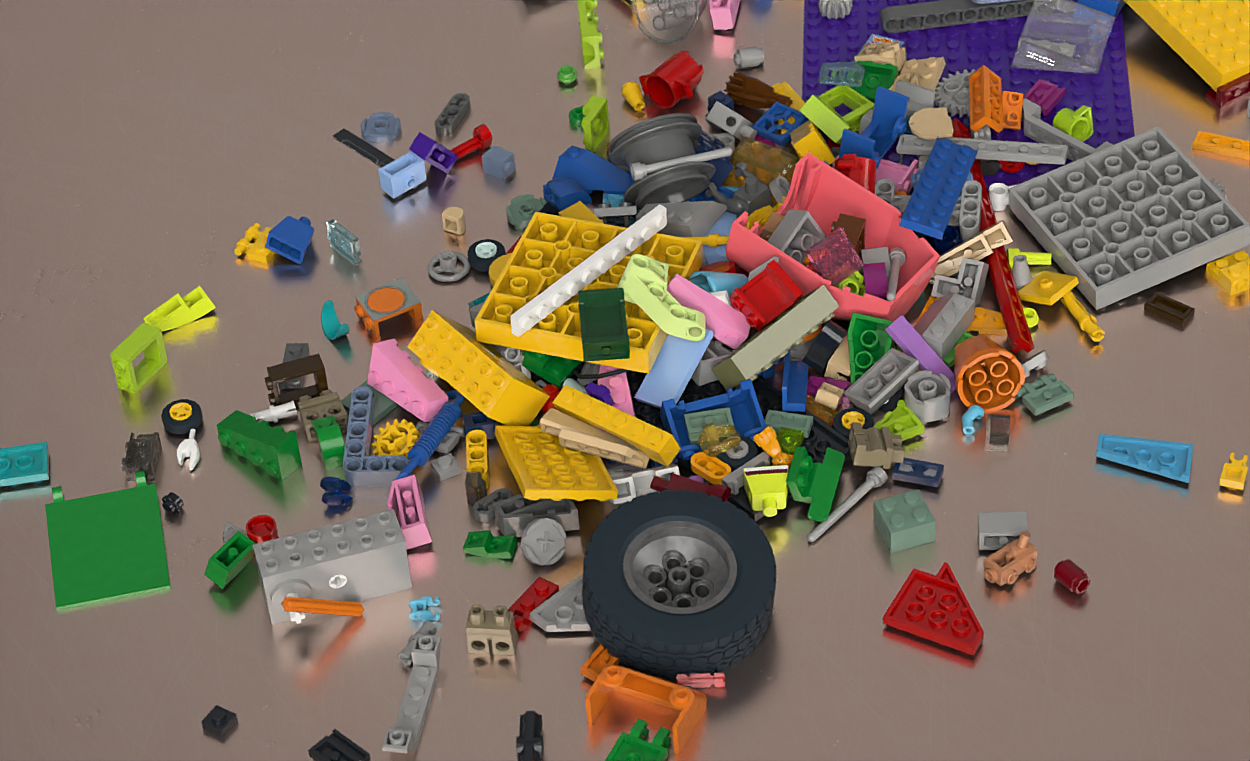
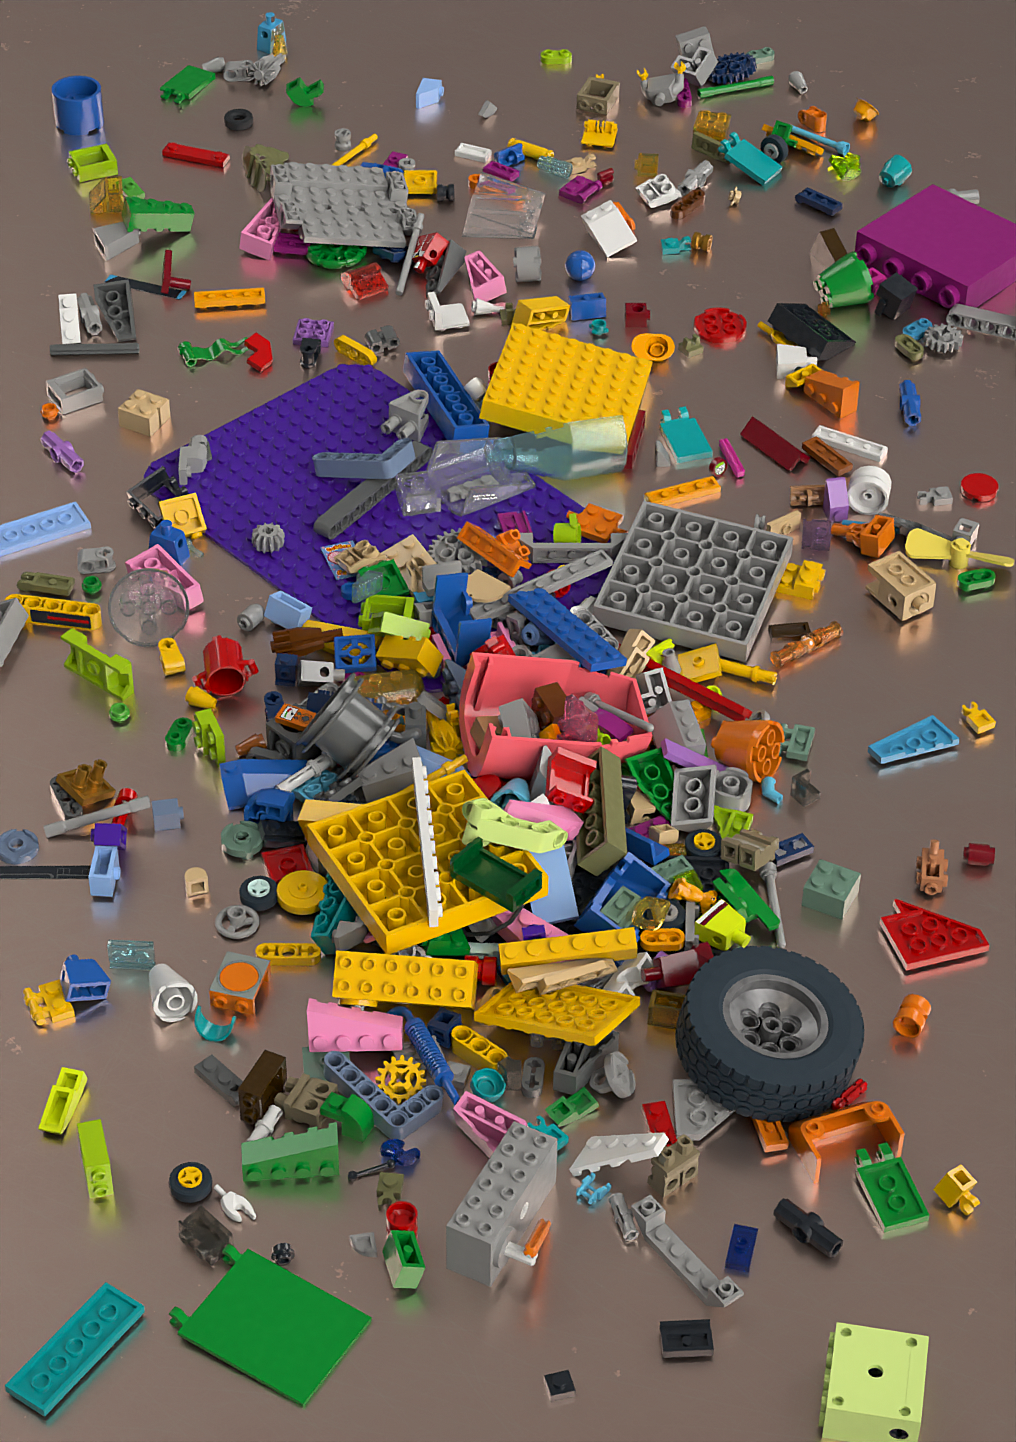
camera: 50 degrees left, 0 degrees up
light grey piece [630,147,733,181] -> none
light grey brick [978,511,1028,550] -> none
none -> light grey piece [44,795,152,838]
none -> pearl gold plate [55,759,116,806]
none -> white cone [149,964,198,1022]
none -> yellow piece [158,638,186,676]
none -> yellow beam [255,943,321,966]
none -> light blue brick [264,590,312,629]
none -> white pin [275,751,336,792]
none -> black hinge [348,1159,396,1182]
none -> olive plate [377,1172,404,1211]
none -> clear brick [395,470,441,516]
none -> teal hair [470,1068,506,1103]
none -> clear light blue windscreen [487,415,627,481]
none -> teal plate [527,1116,569,1151]
none -> orange plate [566,503,628,543]
none -> white wing [569,1132,669,1177]
none -> clear blue plate [725,1224,758,1272]
none -> clear orange piece [770,621,843,668]
none -> orange wheel [893,994,931,1038]

